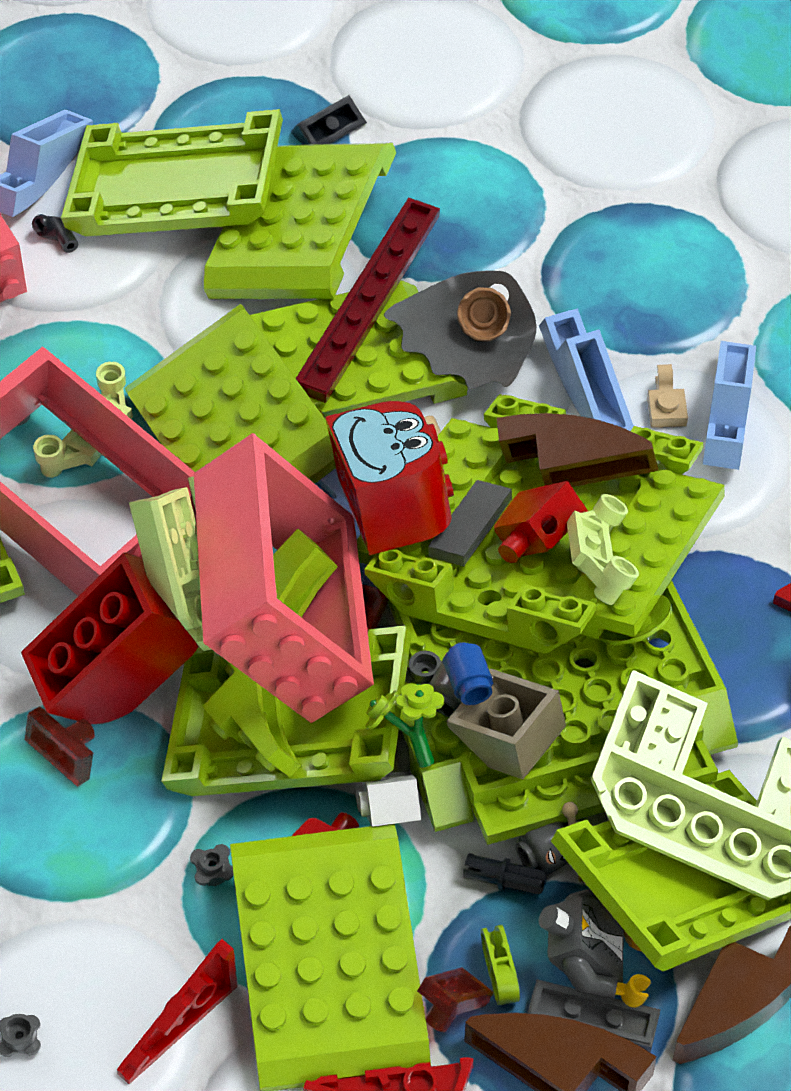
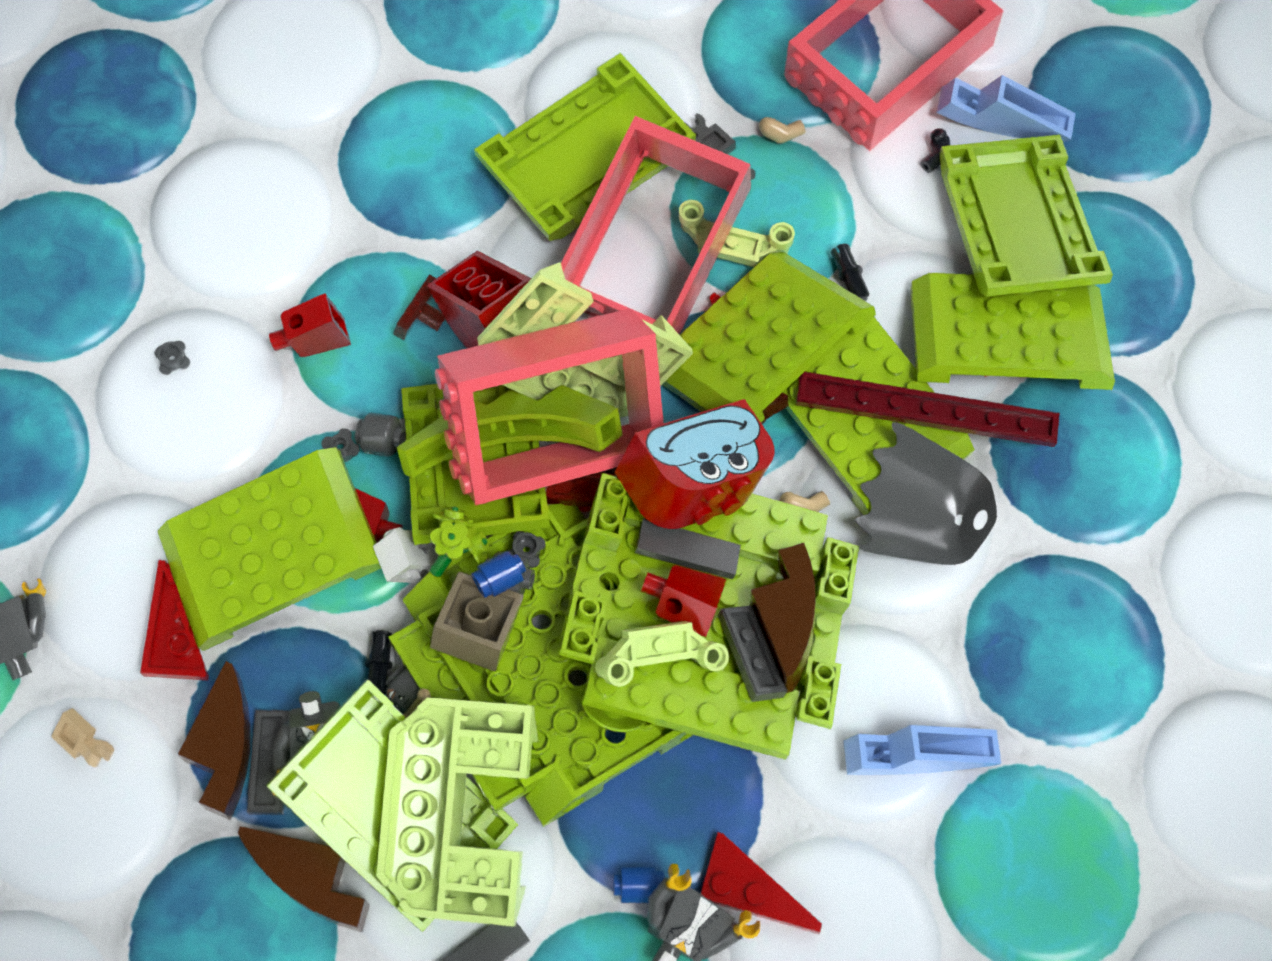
camera: 75 degrees right, 15 degrees up
red wing [117,939,238,1084] -> none
black slope [291,95,367,145] -> none
clear red tile [417,967,494,1032] -> none
medium nougat hair [457,287,511,342] -> none
lime piece [480,925,520,1005] -> none
light blue slope [539,308,634,431] -> none
tan plate [647,364,688,428] -> none
none -> red torso [269,293,351,357]
none -> dark grey head [355,412,406,457]
none -> dark grey tile [718,605,787,702]
none -> black axle [831,243,870,301]

